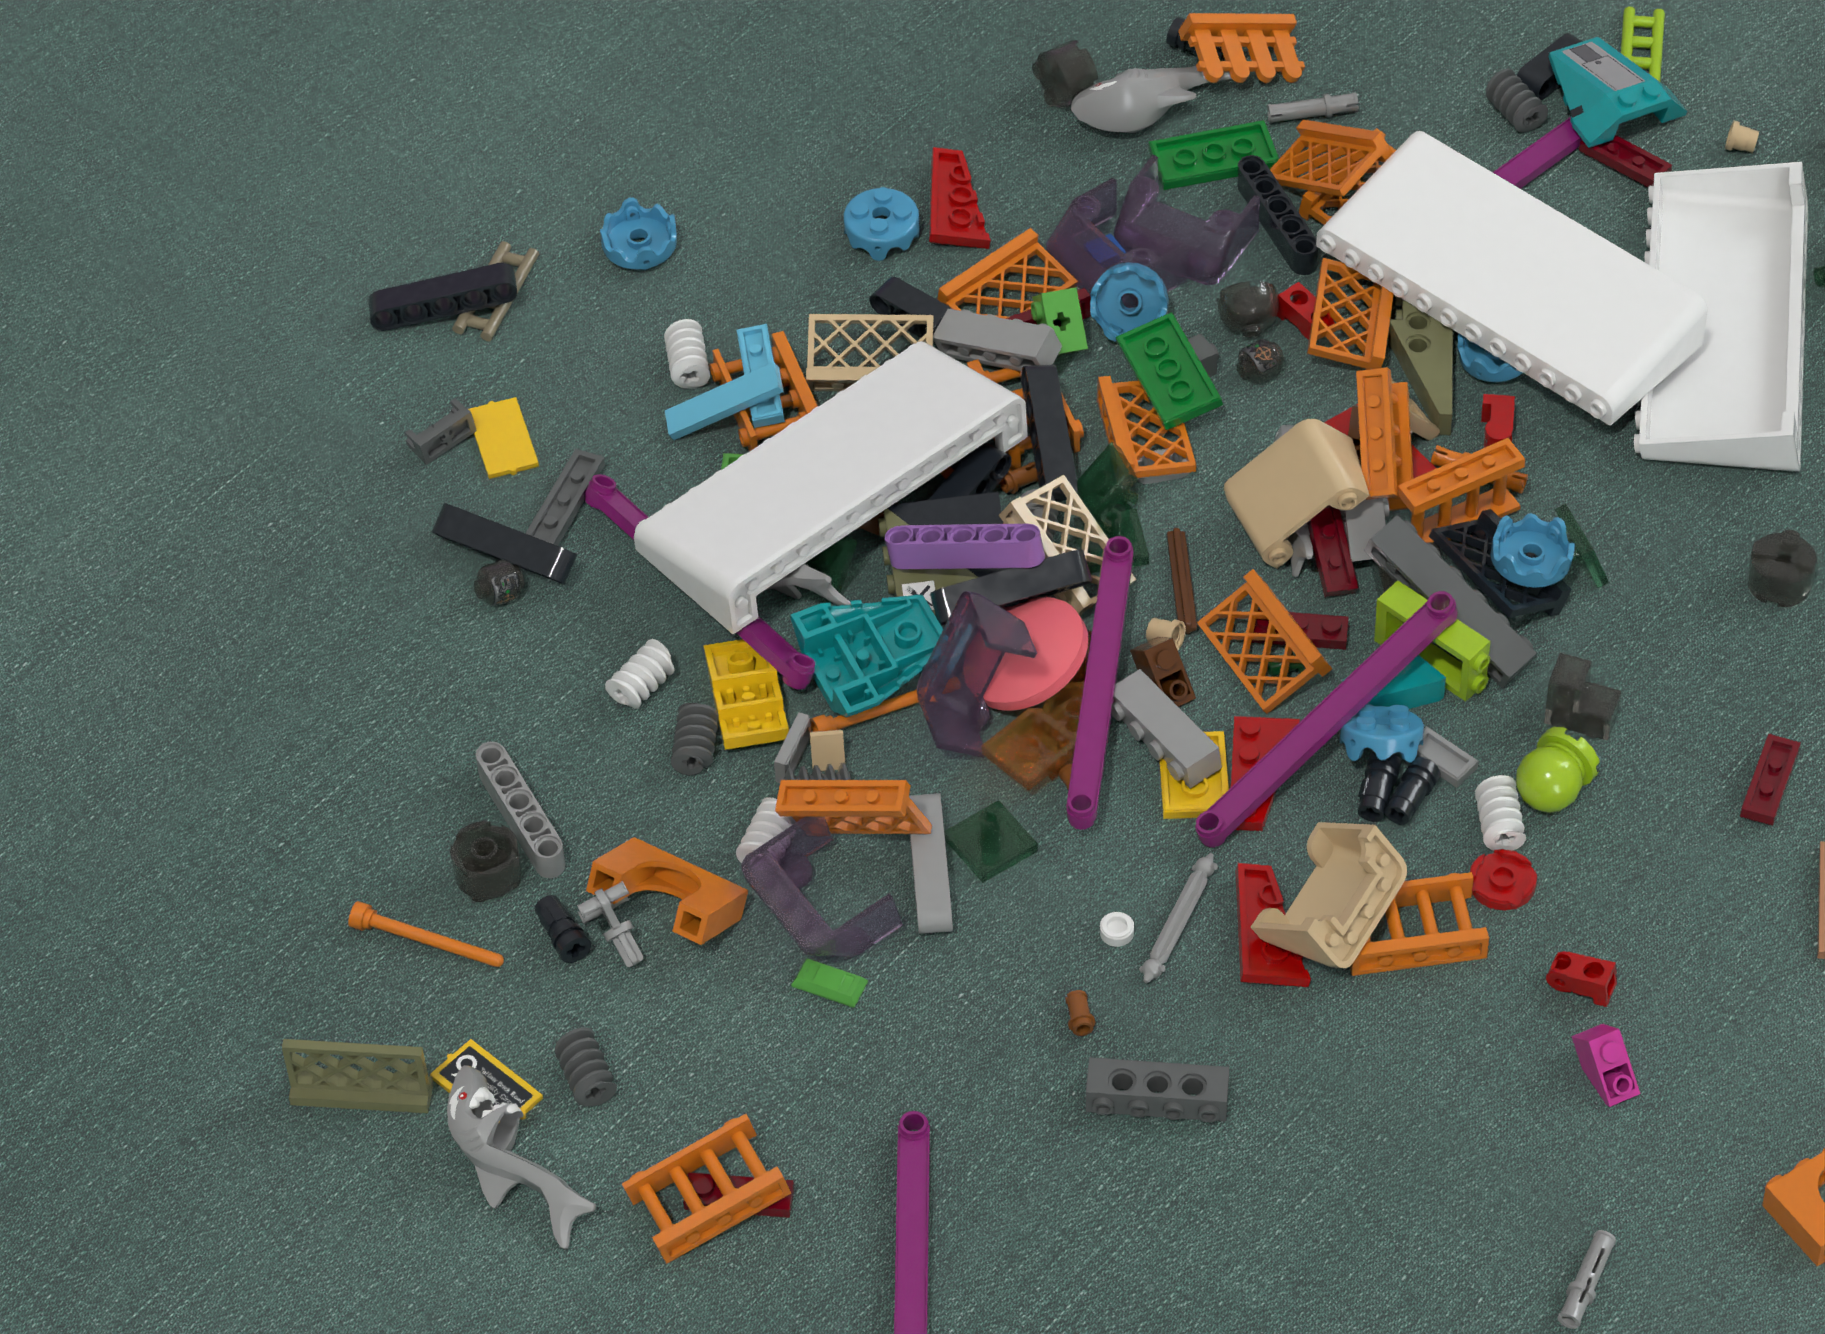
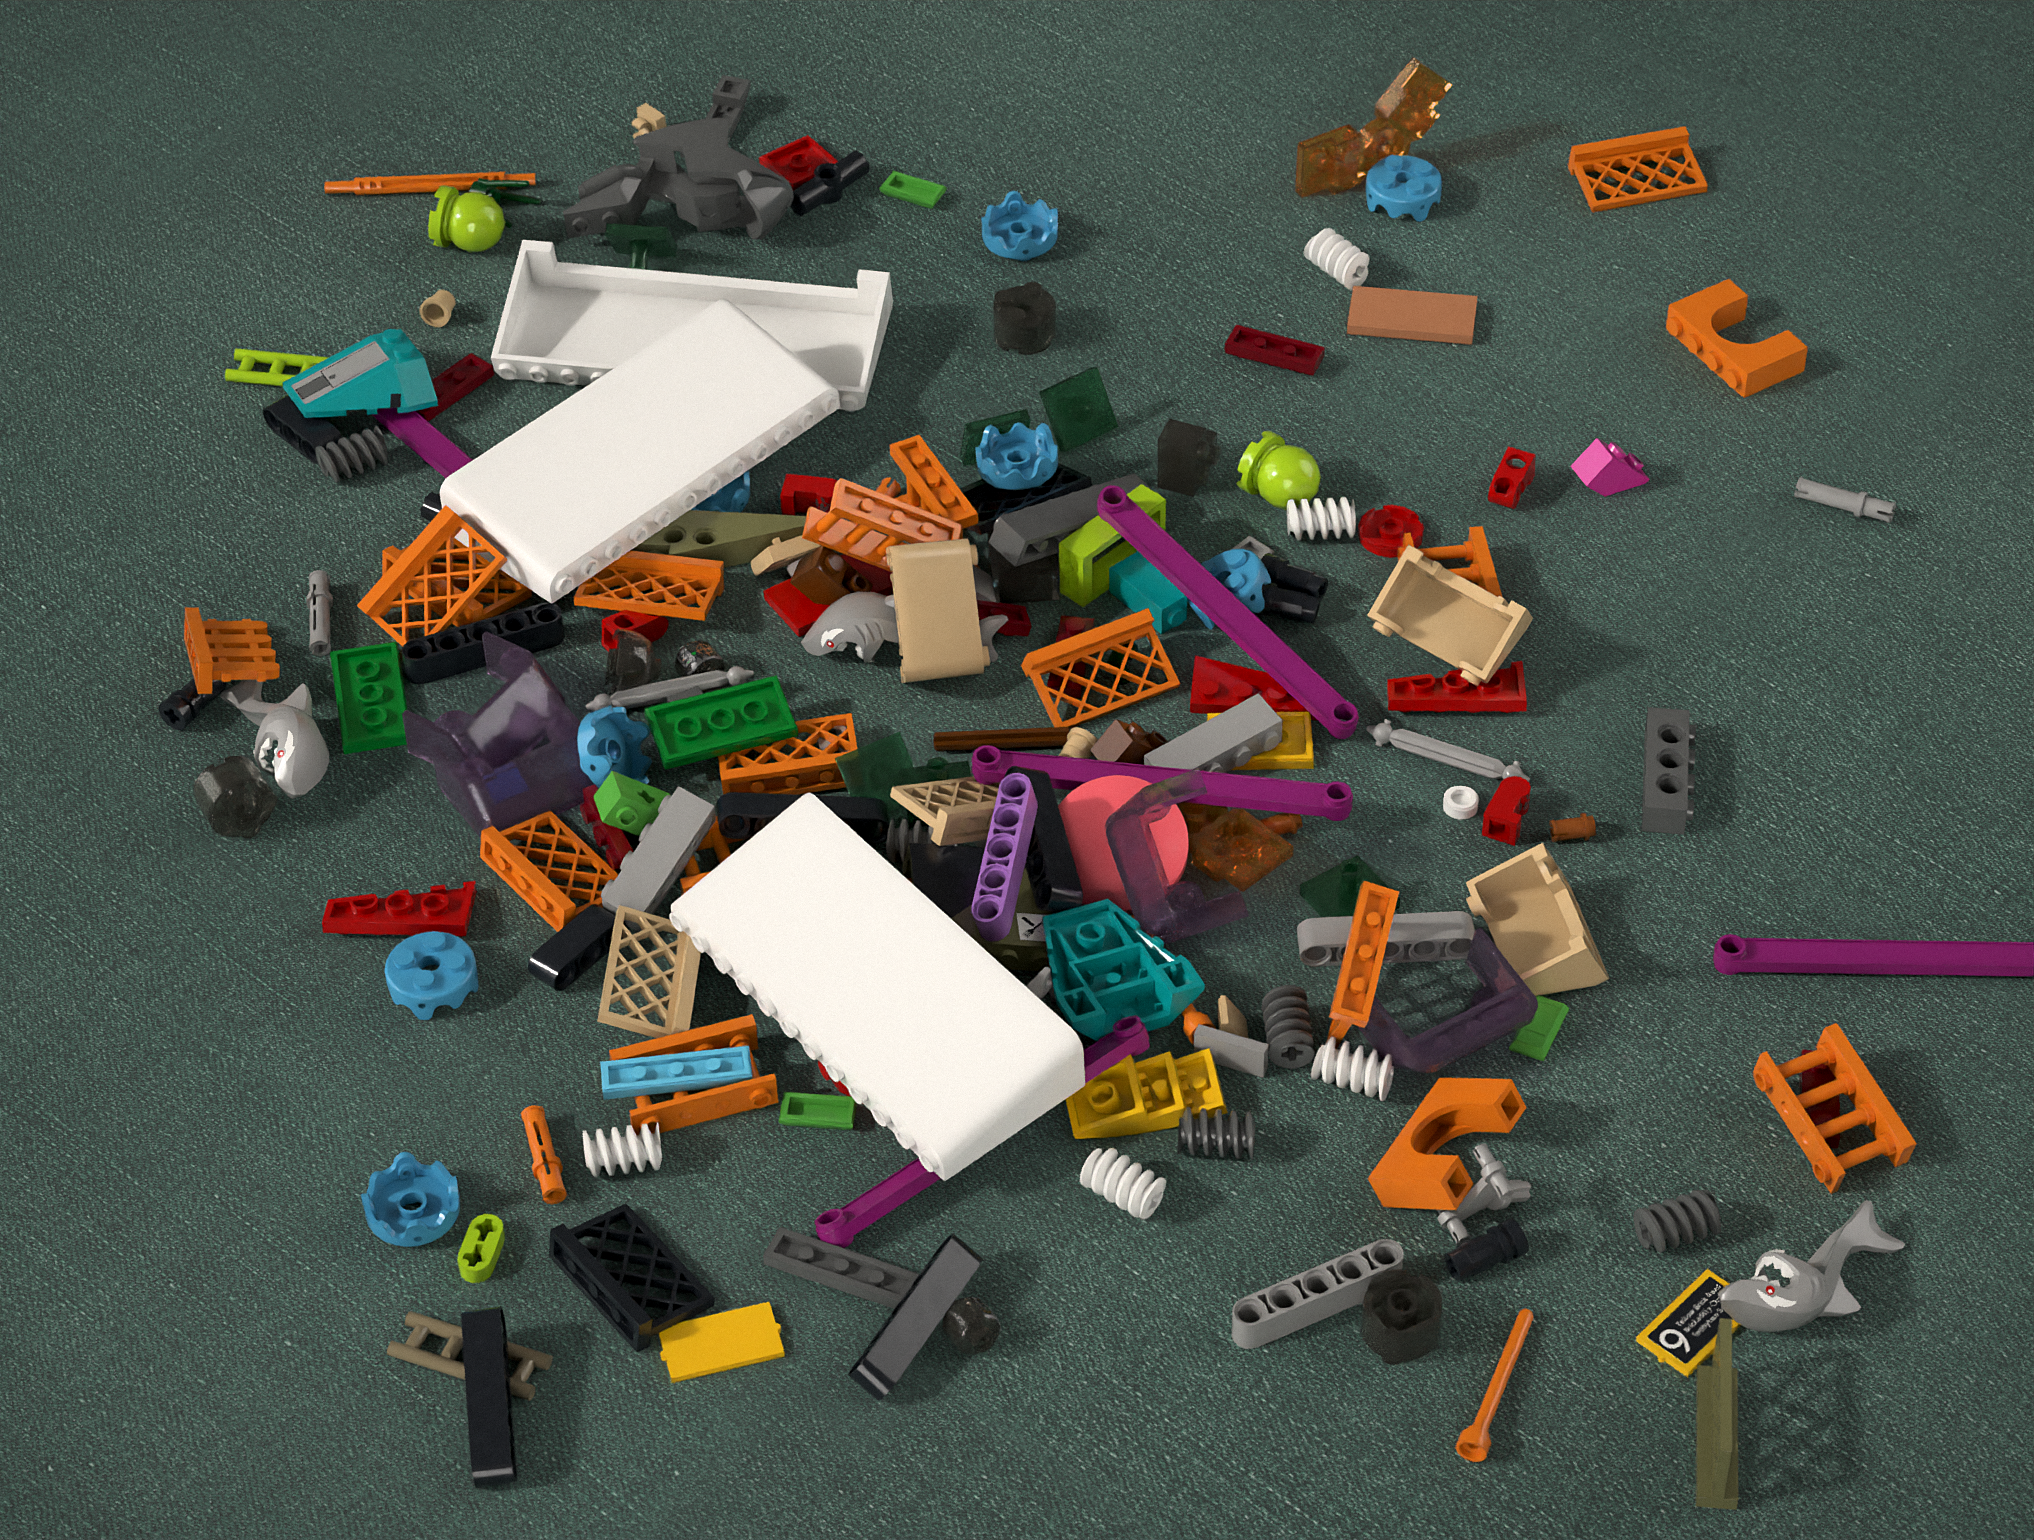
camera: 90 degrees left, 5 degrees down
dark grey hinge [404,398,477,465] -> none
medium azure tile [665,362,784,440] -> none
none -> lime beam [457,1214,505,1283]
none -> orange pin [521,1105,567,1205]
none -> black fence [549,1203,715,1352]
none -> light grey wheel [586,666,754,710]
none -> clear green tile [1039,367,1118,452]
none -> tan windscreen [1466,843,1609,1000]
none -> red leg [1482,776,1531,846]

